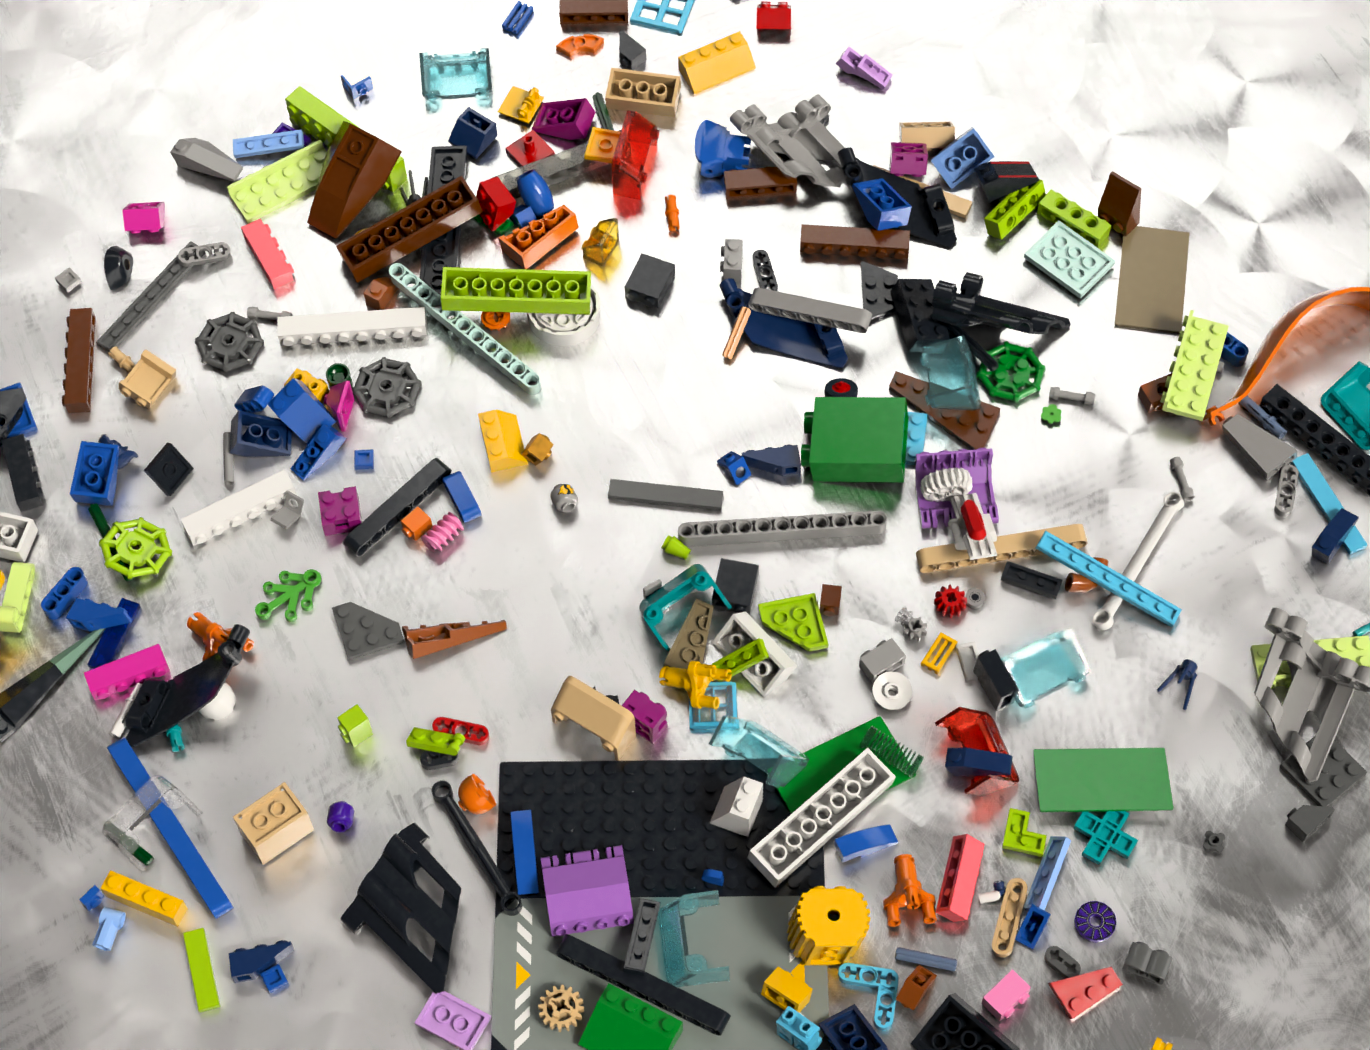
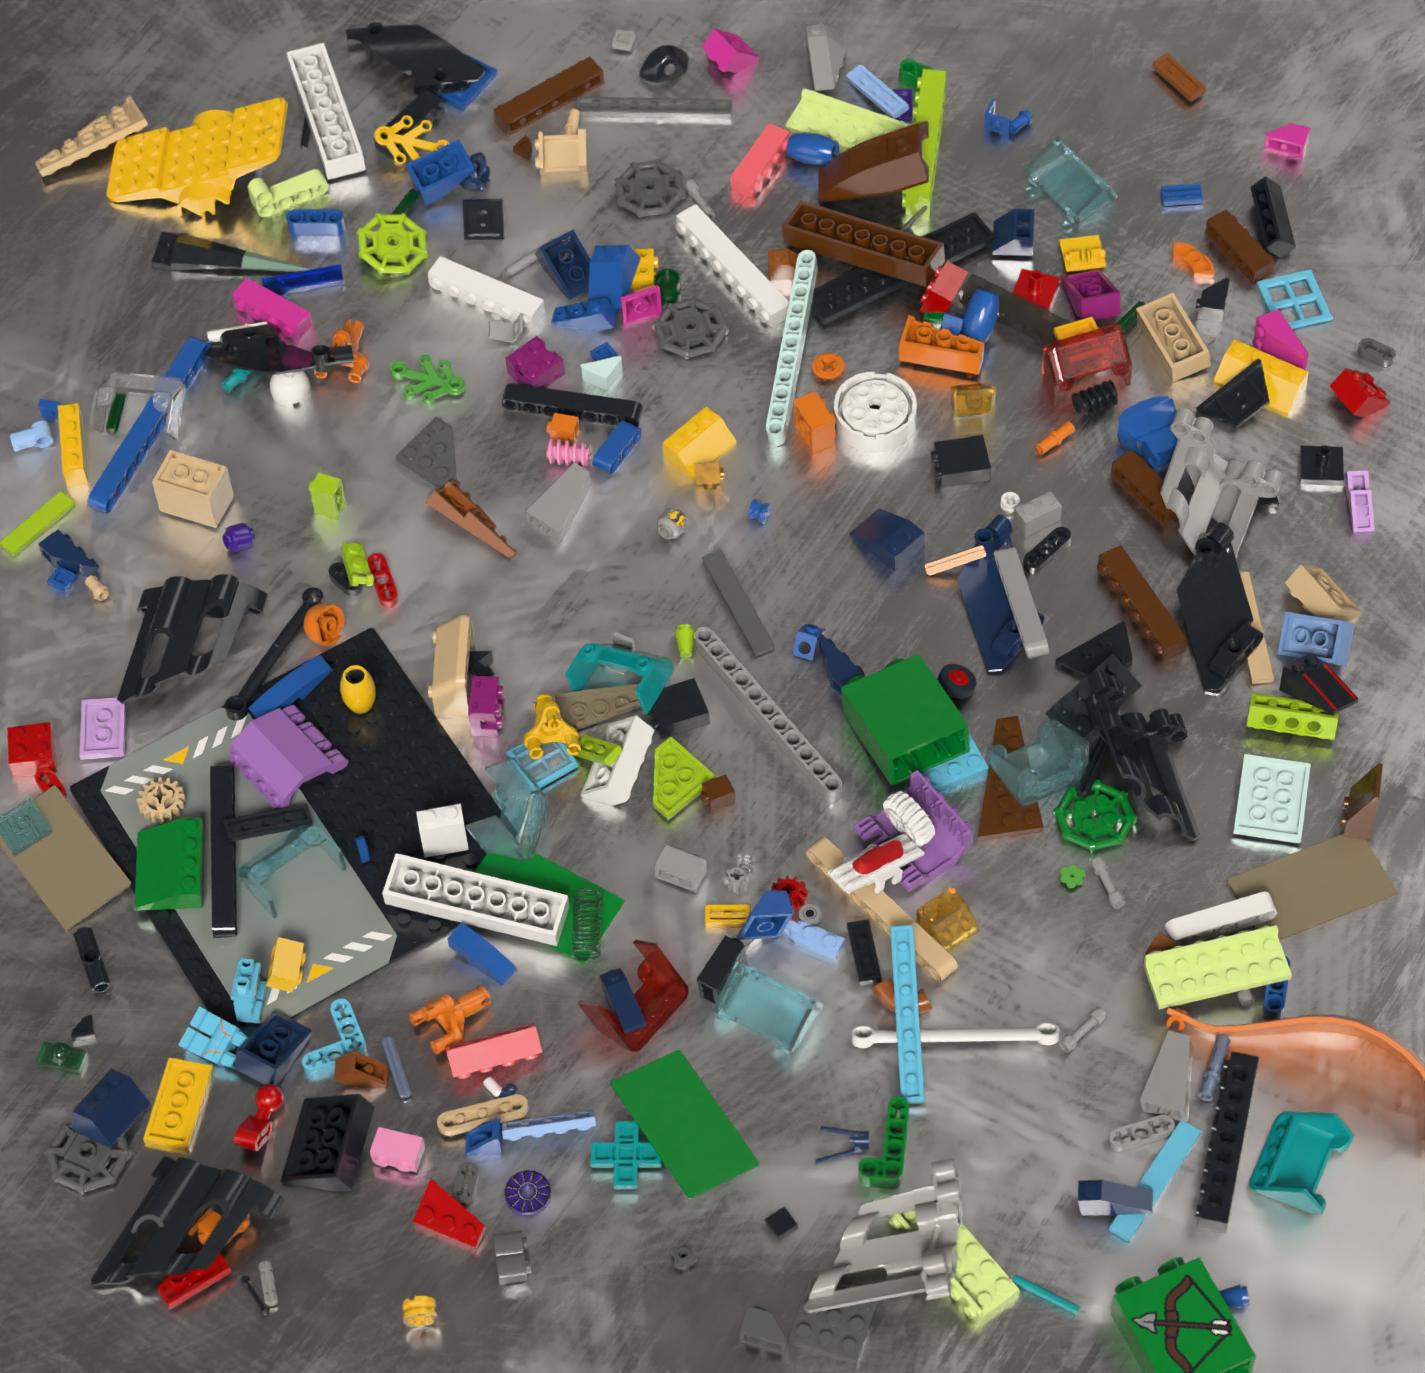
camera: 60 degrees right, 5 degrees down
blue slope [66,598,132,631] -> none
light grey beam [177,242,230,267] -> none
blue beam [234,385,274,413] -> none
lime brick [441,267,591,315] -> none
yellow piece [787,886,870,966] -> none
blue slope [852,178,912,231] -> none
white dish [872,671,912,710] -> none
magenta piece [889,142,928,177] -> none
lime plate [1002,808,1047,857] -> none
lime brick [1037,189,1111,248] -> none
none -> tan pin [85,575,109,601]
none -> yellow piece [340,665,376,714]
none -> yellow plant [374,116,449,166]
none -> reddish brown tile [513,135,533,161]
none -> light grey slope [526,462,592,544]
none -> light aqua slope [581,356,622,391]
none -> blue slope [737,890,794,940]
none -> blue wheel [747,498,772,524]
none -> black tile [765,1207,798,1240]
none -> light blue hinge [783,920,845,960]
none -> blue piece [787,132,839,165]
none -> orange brick [793,391,836,454]
none -> dark blue slope [850,508,925,572]
none -> green beam [858,1096,909,1189]
none -> green piece [899,59,934,90]
none -> clear yellow slope [916,886,980,952]
none -> white bush [1000,492,1020,513]
none -> blue pin [1010,110,1033,133]
none -> black piece [1072,380,1118,417]
none -> white beam [1165,892,1278,946]
none -> black wing [1196,358,1270,429]
none -> dark pink slope [1252,309,1309,370]
none -> black tile [1300,445,1344,486]

